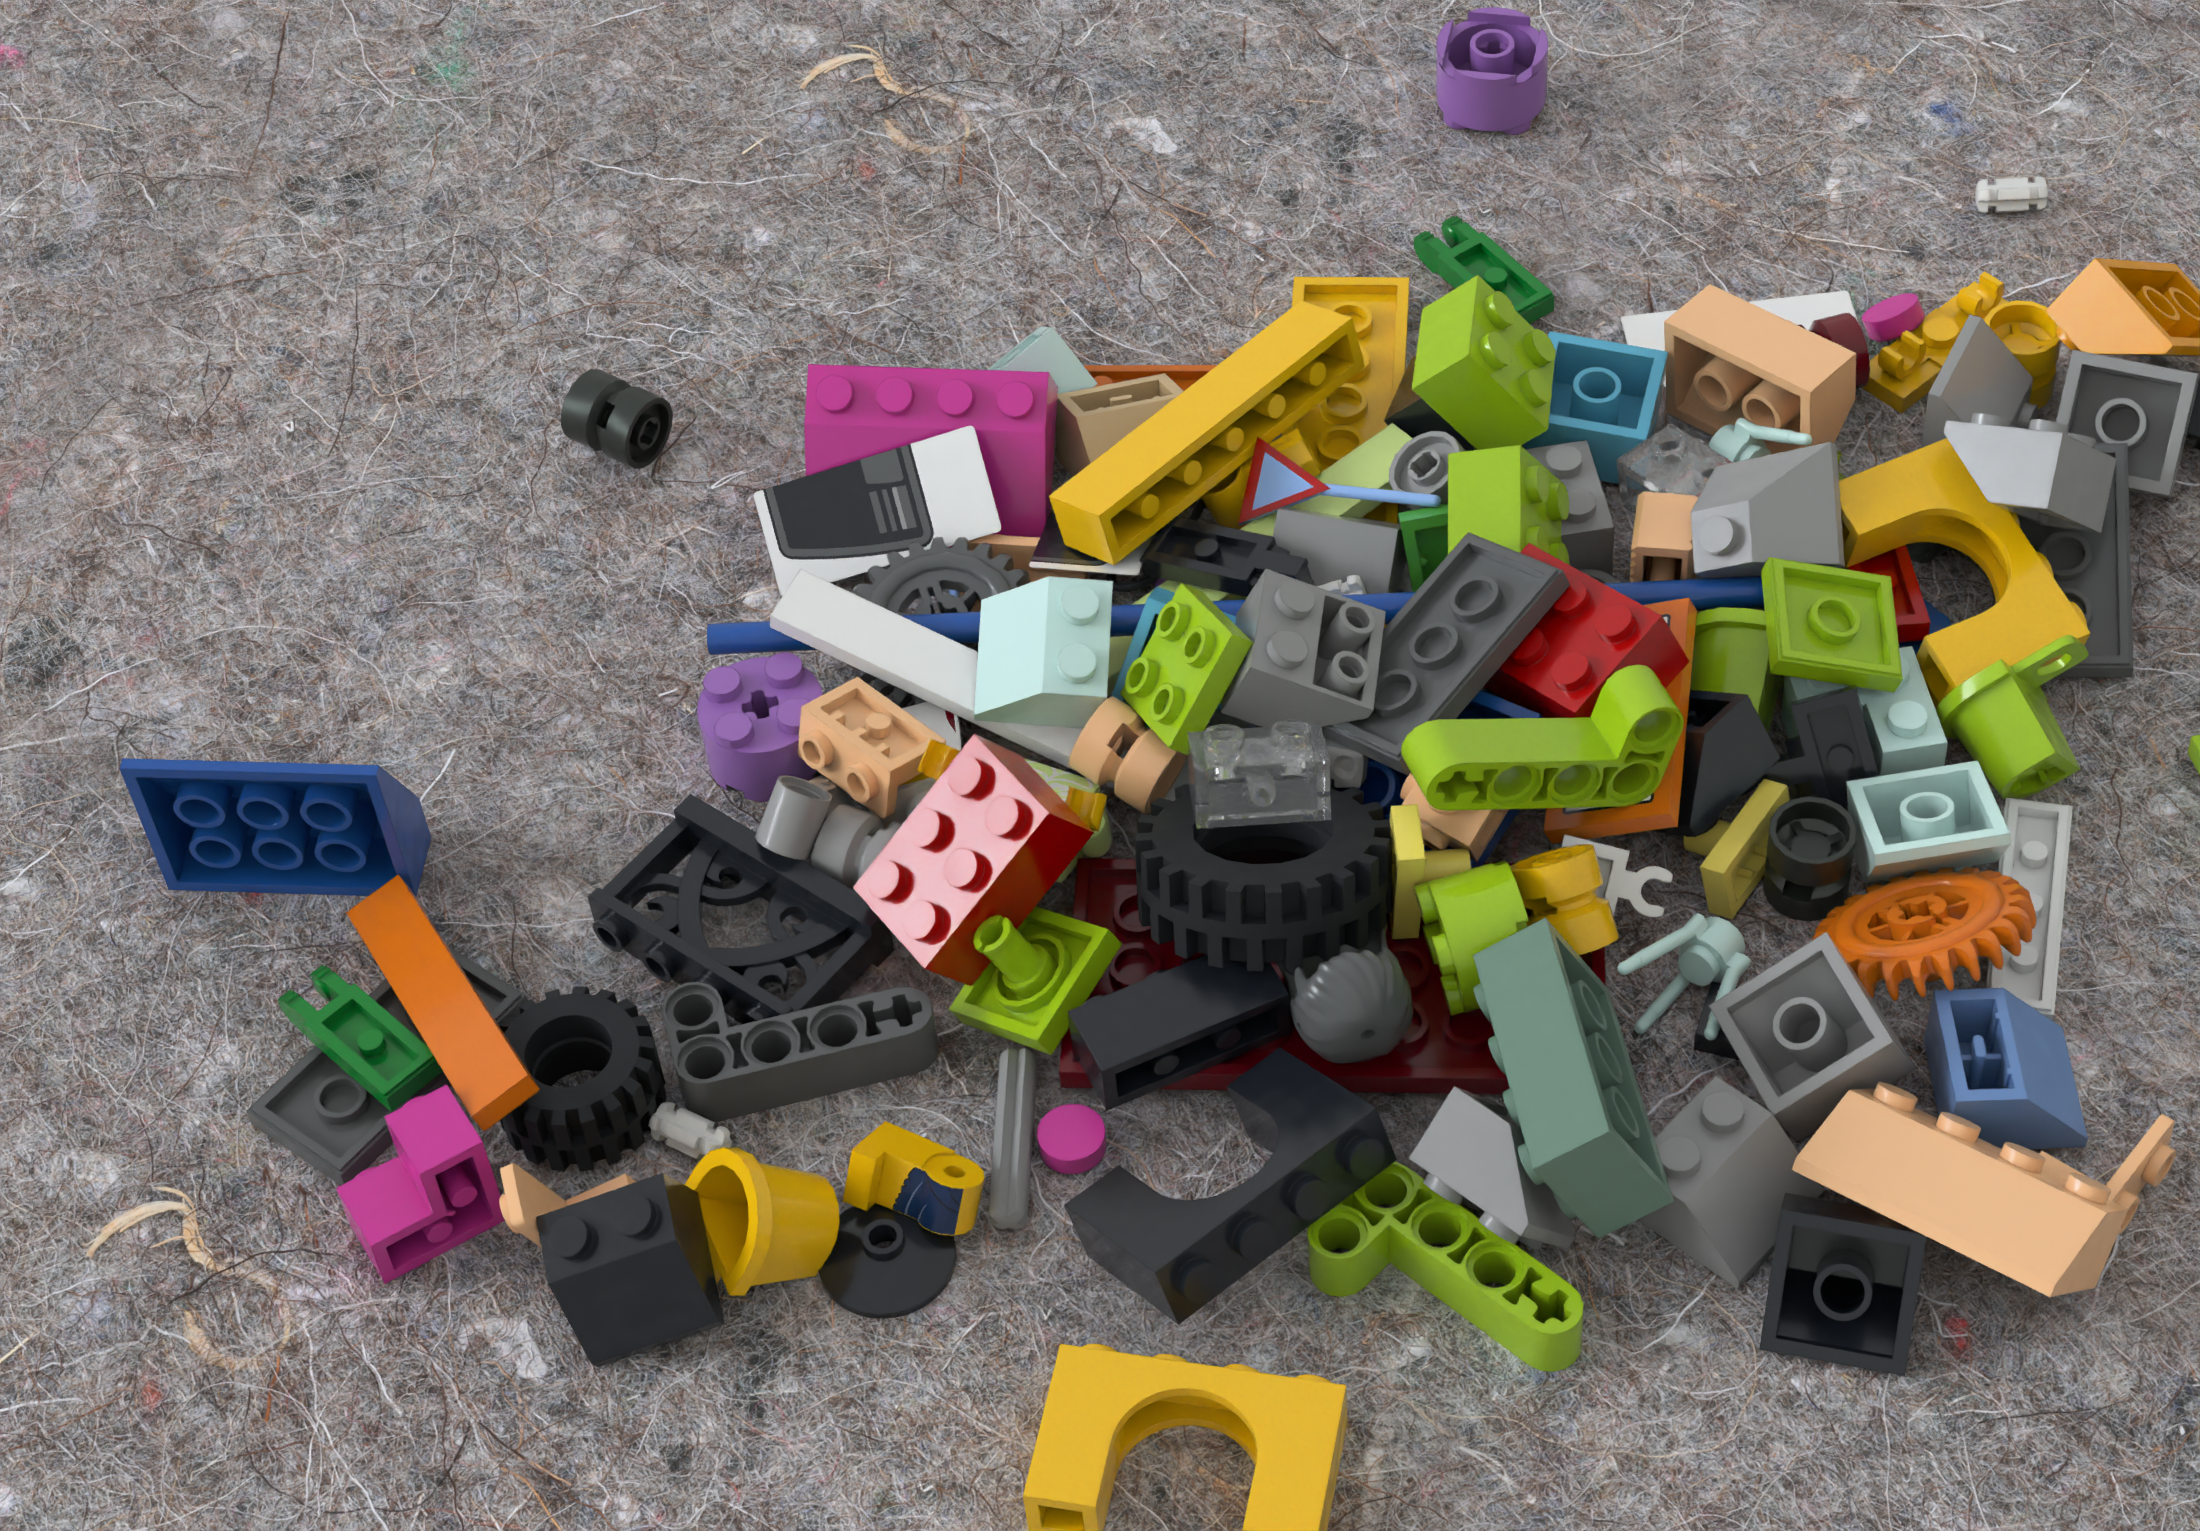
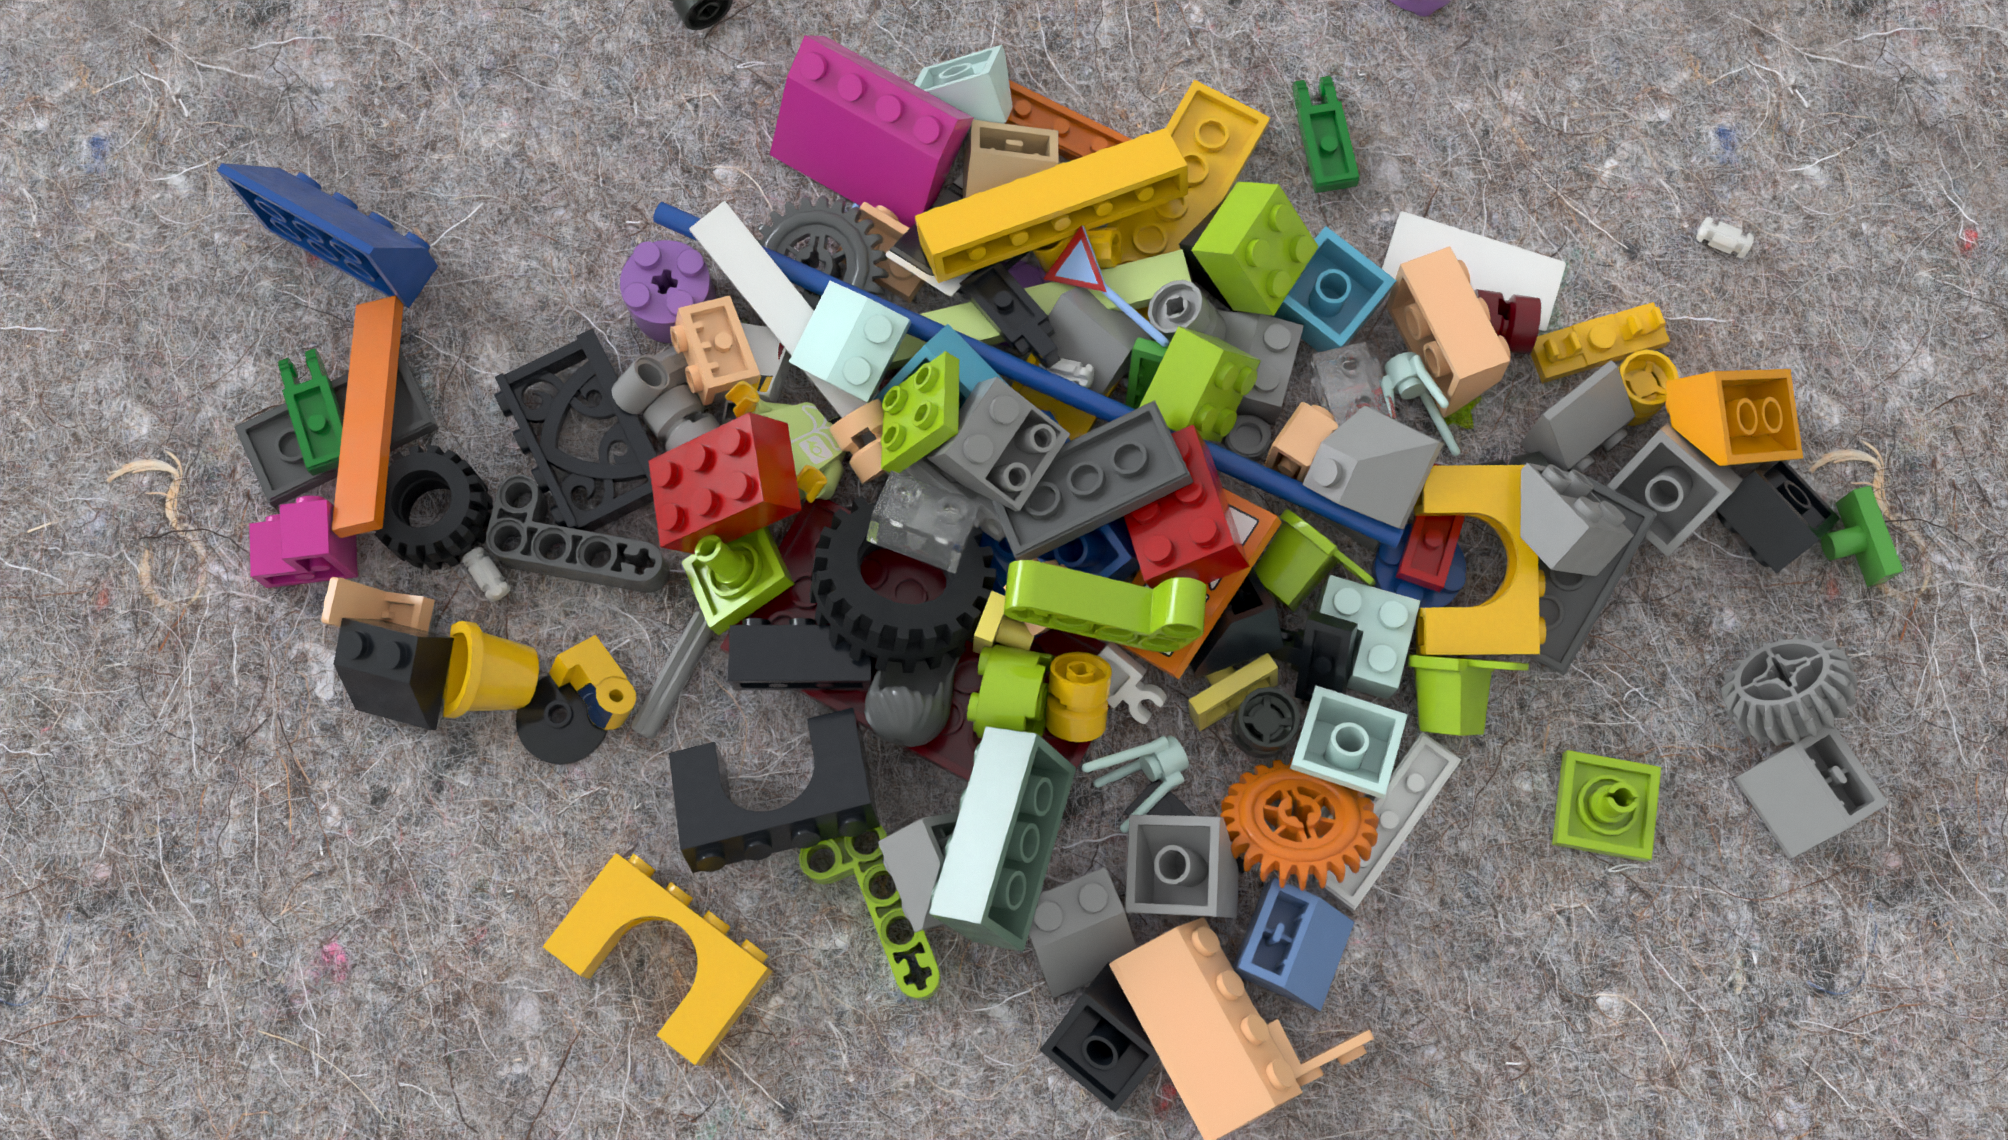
camera: 20 degrees right, 25 degrees up
sticker [754,425,1001,596] -> none
dark pink tile [1037,1104,1107,1174] -> none
lime tile [1761,557,1903,693] -> none
dark pink tile [1862,293,1925,342] -> none

